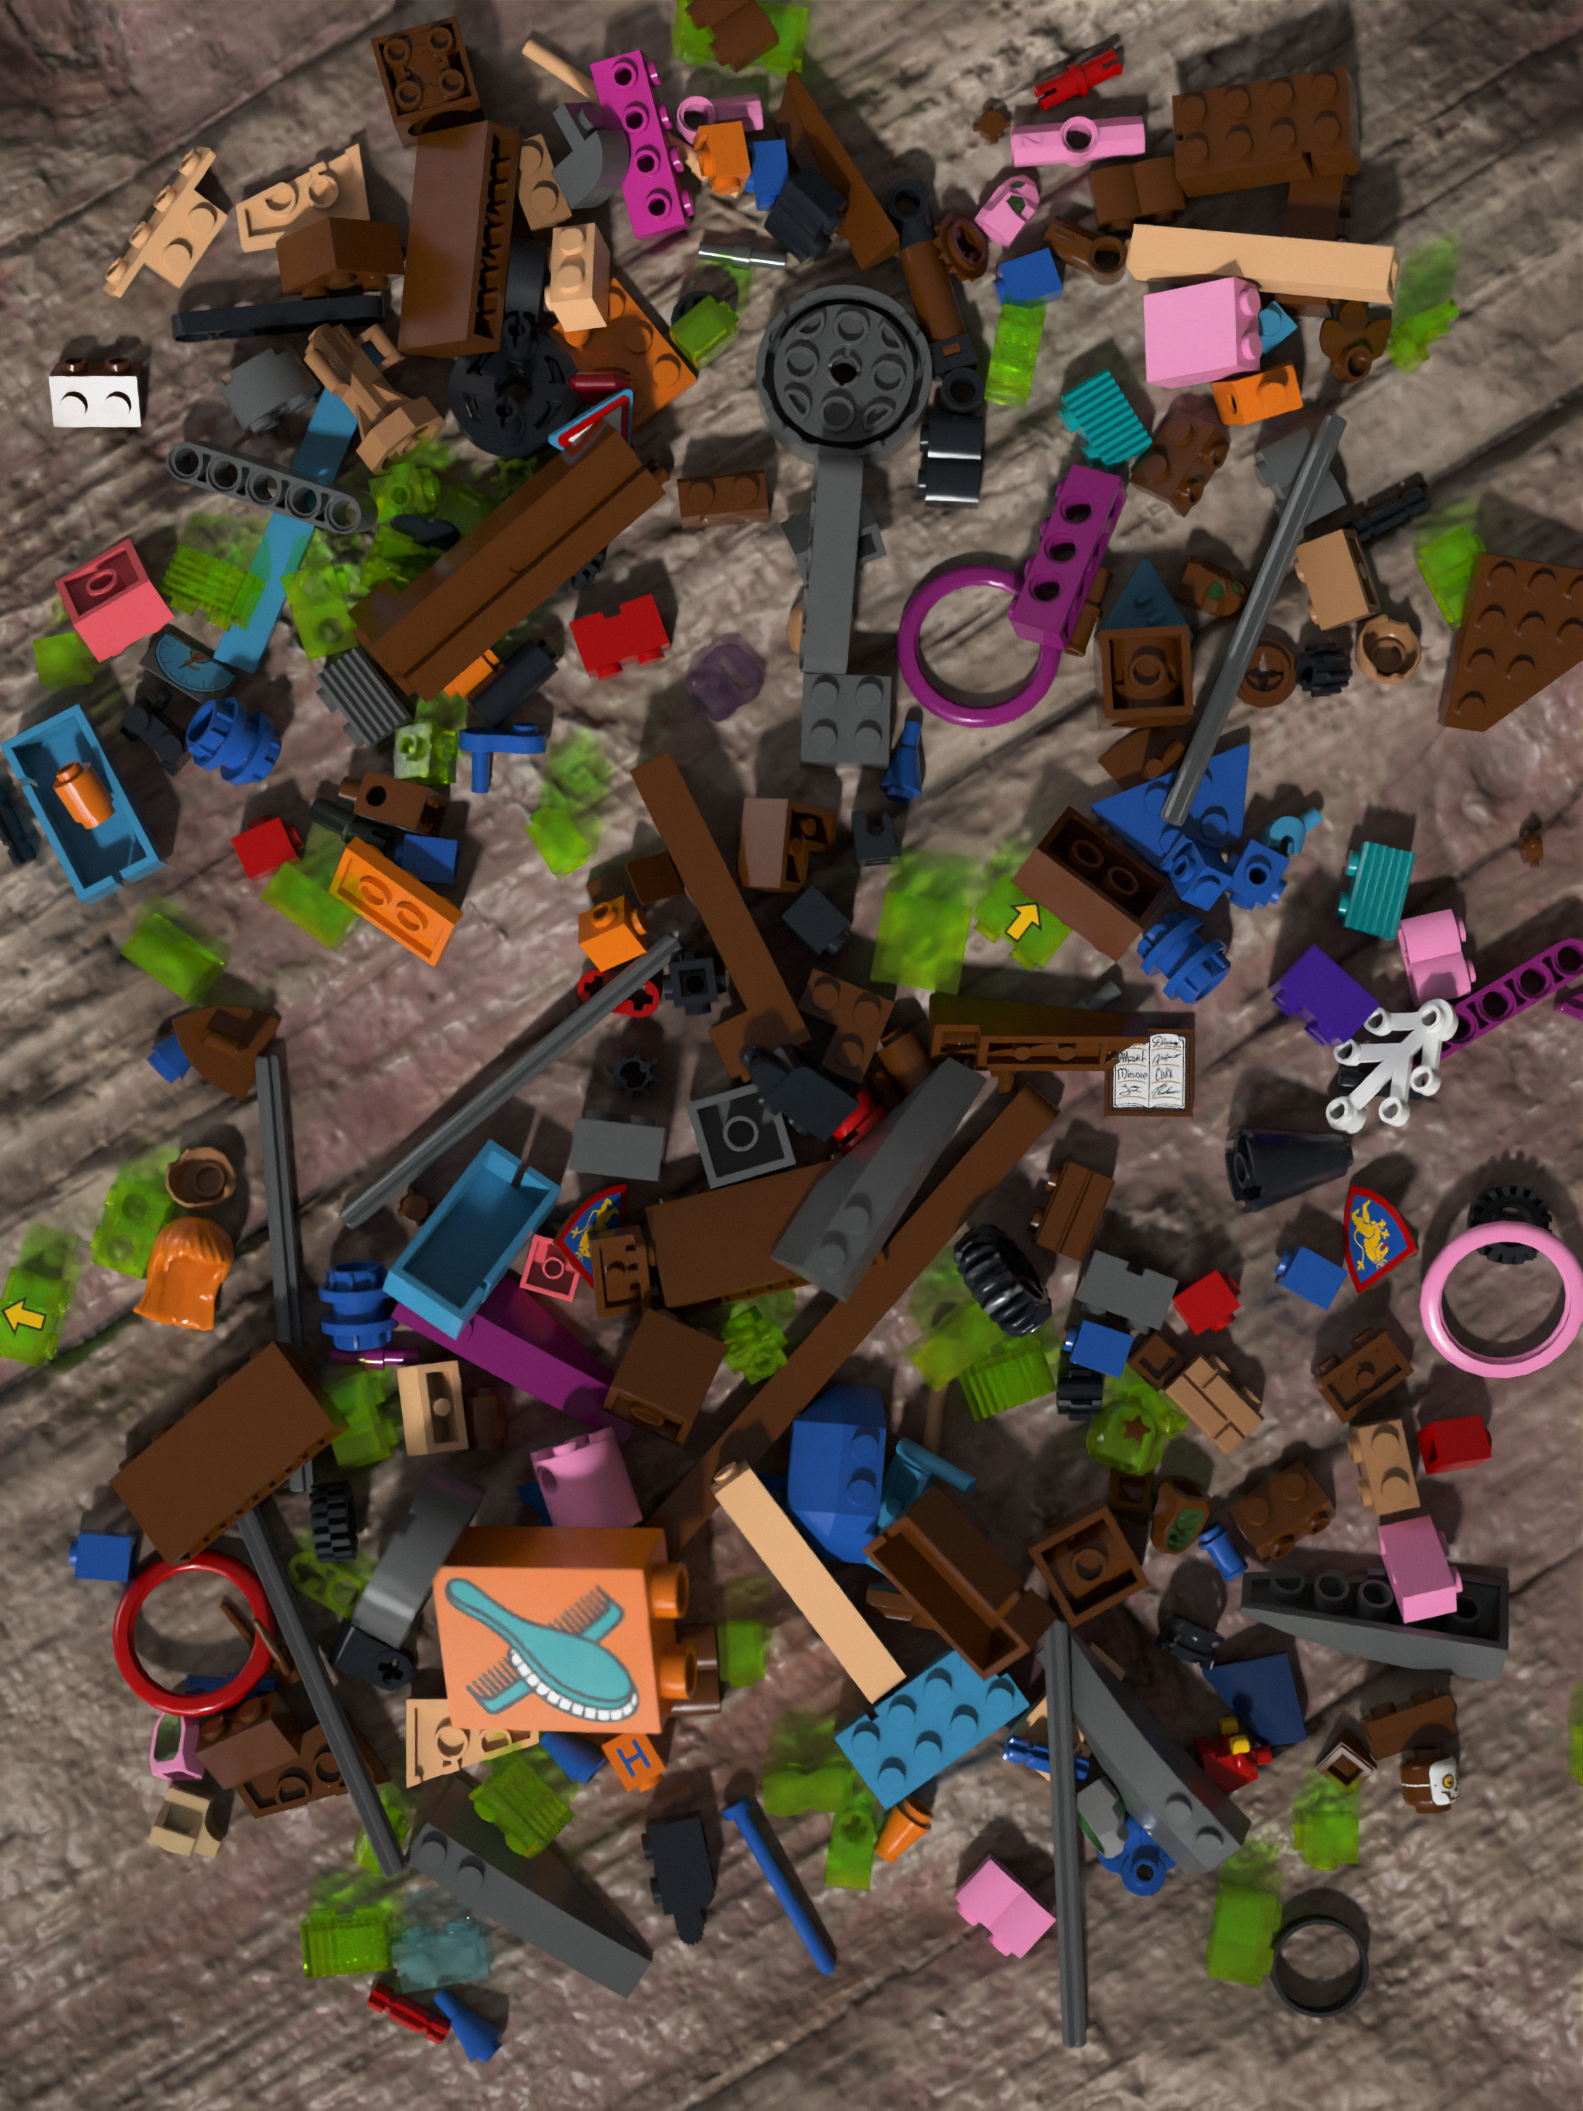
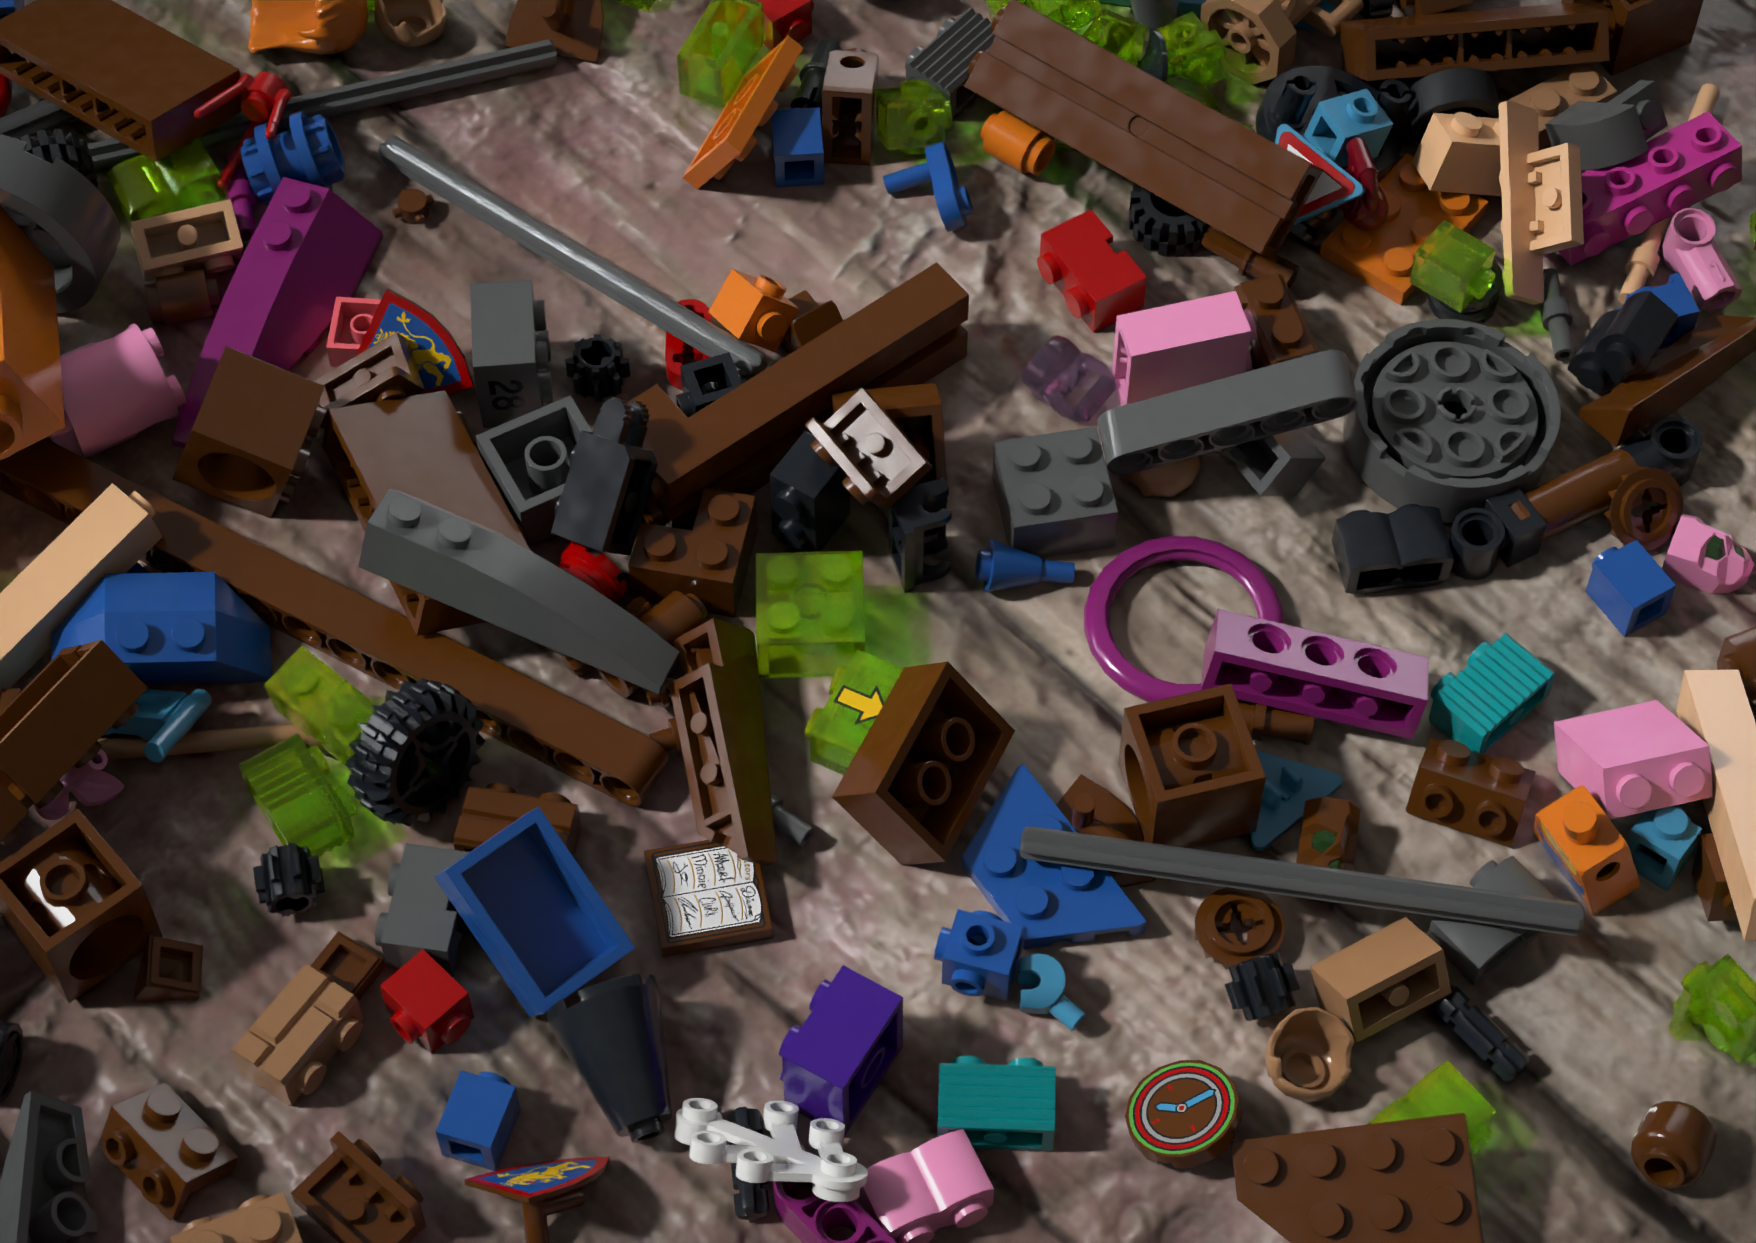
camera: 75 degrees right, 30 degrees down
dark azure piece [382,1139,563,1340] -> none
black brick [466,638,559,730] -> none
clear neon green brick [524,804,596,881] -> none
orange brick [693,121,751,195] -> none
clear neon green brick [718,1305,789,1385] -> none
clear neon green brick [983,304,1046,409] -> none
reddish brown piece [1040,215,1127,286] -> none
blue brick [1062,1318,1134,1379] -> none
clear neon green piece [1086,1384,1189,1476] -> none
blue piece [1137,911,1231,1004] -> none
reddish brown rock [1150,1474,1212,1555] -> none
blue brick [1158,833,1233,911] -> none
blue pin [1198,1521,1249,1581] -> none
reddish brown plate [1319,300,1392,384] -> none
none -> red plant [194,72,292,189]
none -> blue piece [434,806,635,1017]
none -> bracket [805,388,933,511]
none -> bright pink brick [1111,291,1256,406]
none -> tile [1125,1060,1243,1168]
none -> dark azure brick [1304,89,1393,168]
none -> light nougat bracket [1497,100,1584,305]
none -> reddish brown head [1631,1101,1717,1189]

